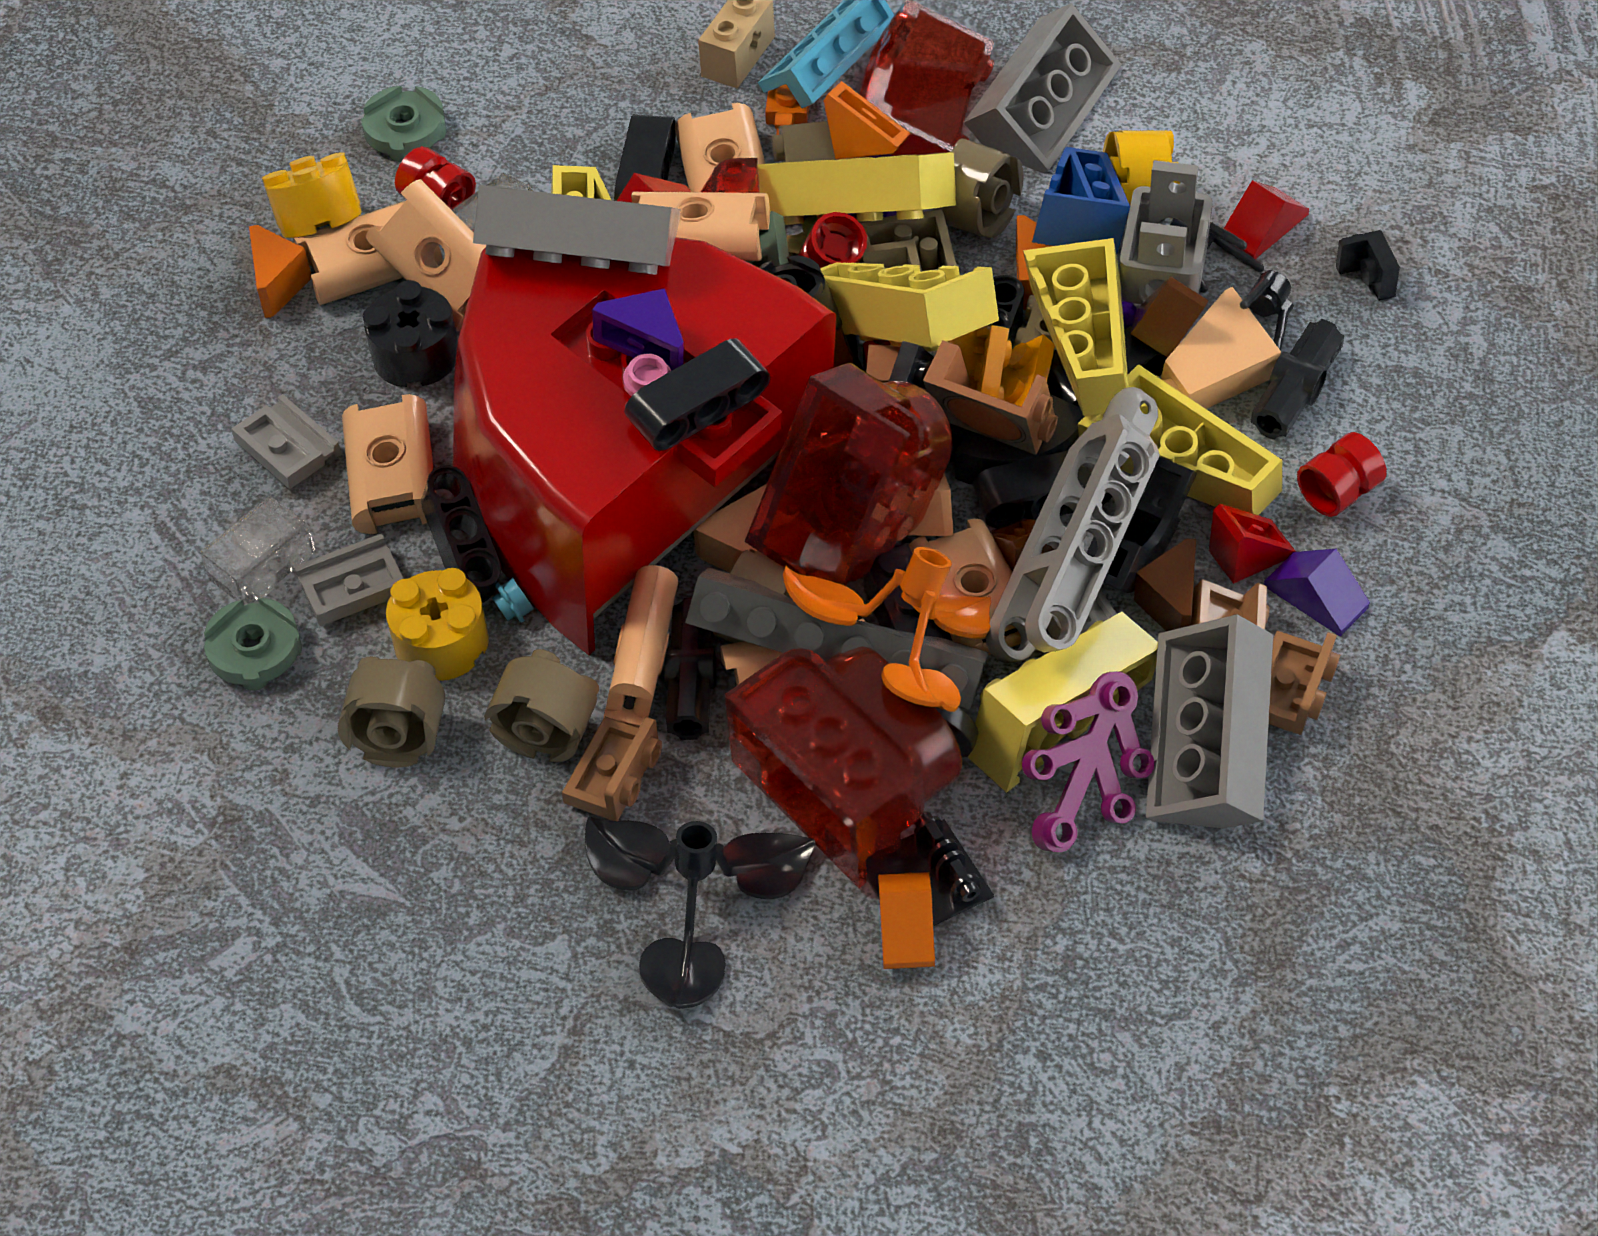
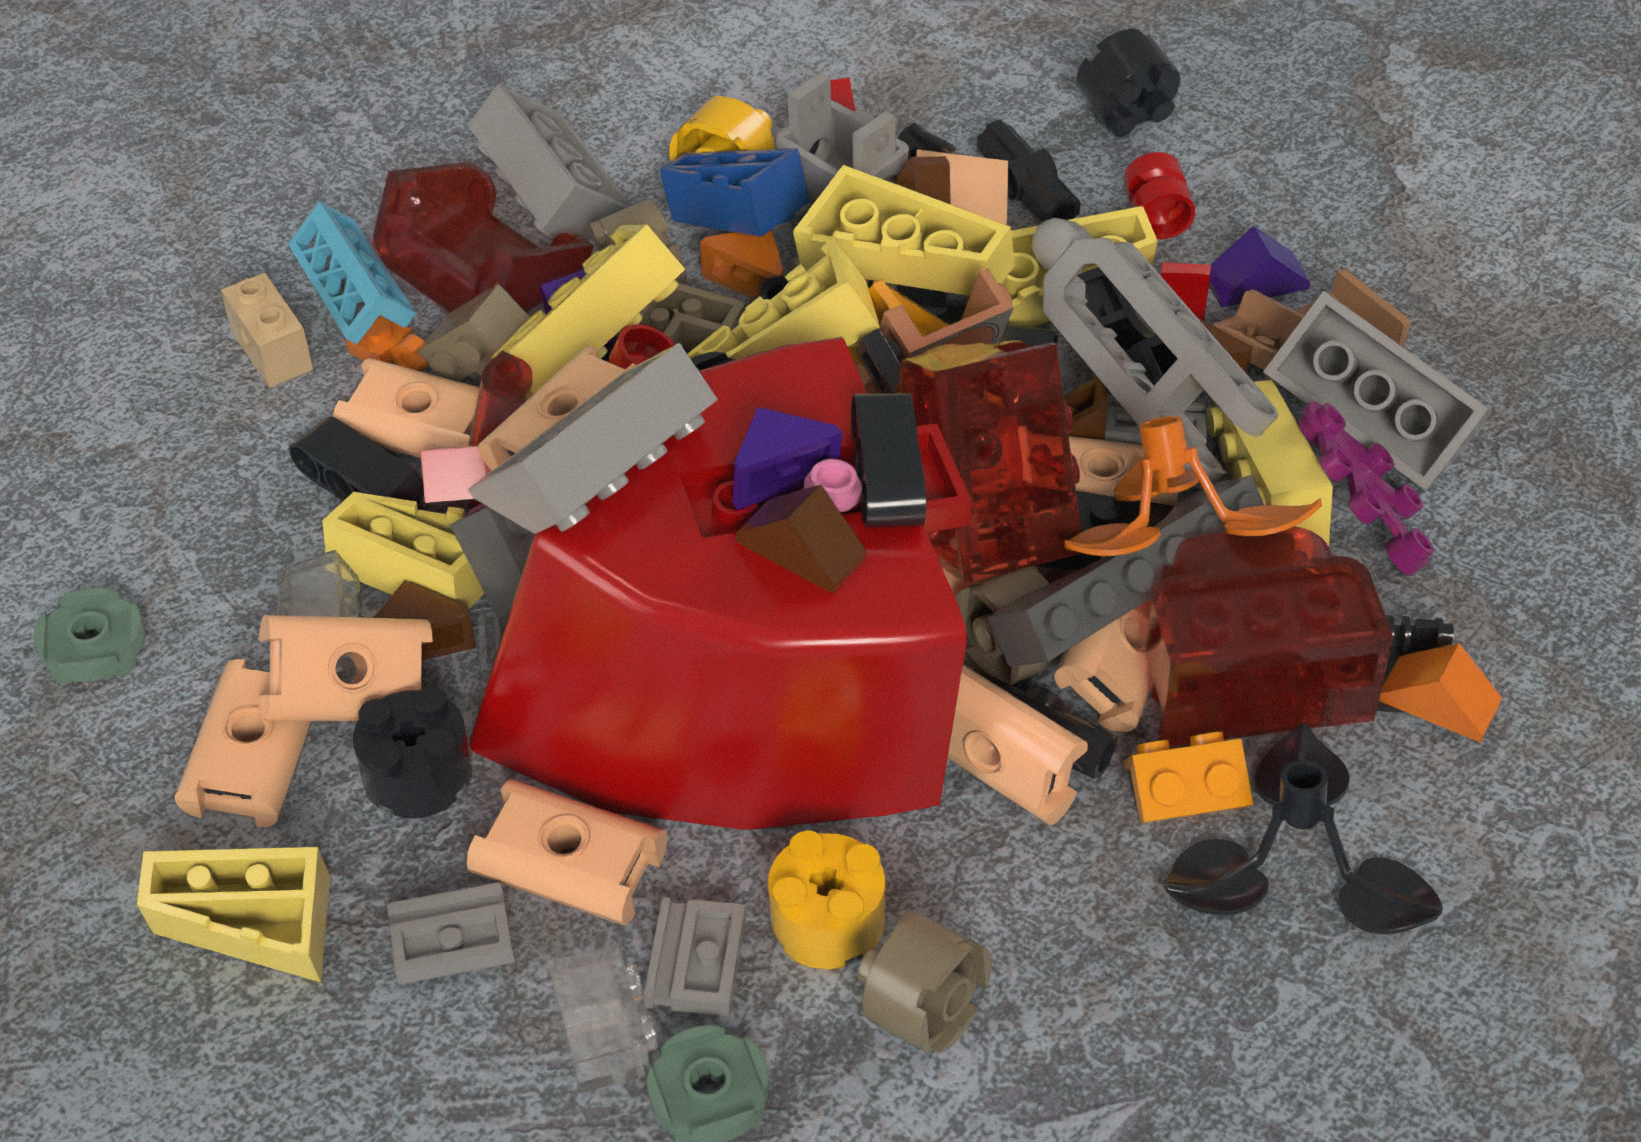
camera: 60 degrees left, 5 degrees down
orange slope [249,225,311,318] -> none
yellow brick [262,152,362,238] -> none
red wheel [394,146,476,217] -> none
black beam [421,465,501,603] -> none
dark tan brick [484,649,599,762] -> none
medium azure plate [492,578,534,622] -> none
medium nougat bracket [562,716,662,821] -> none
orange slope [823,81,910,159] -> none
black bracket [1336,230,1400,301] -> none
none -> light yellow wedge [137,847,330,983]
none -> reddish brown slope [735,484,866,594]
none -> black brick [1076,28,1180,137]
none -> light orange bracket [1123,732,1254,824]

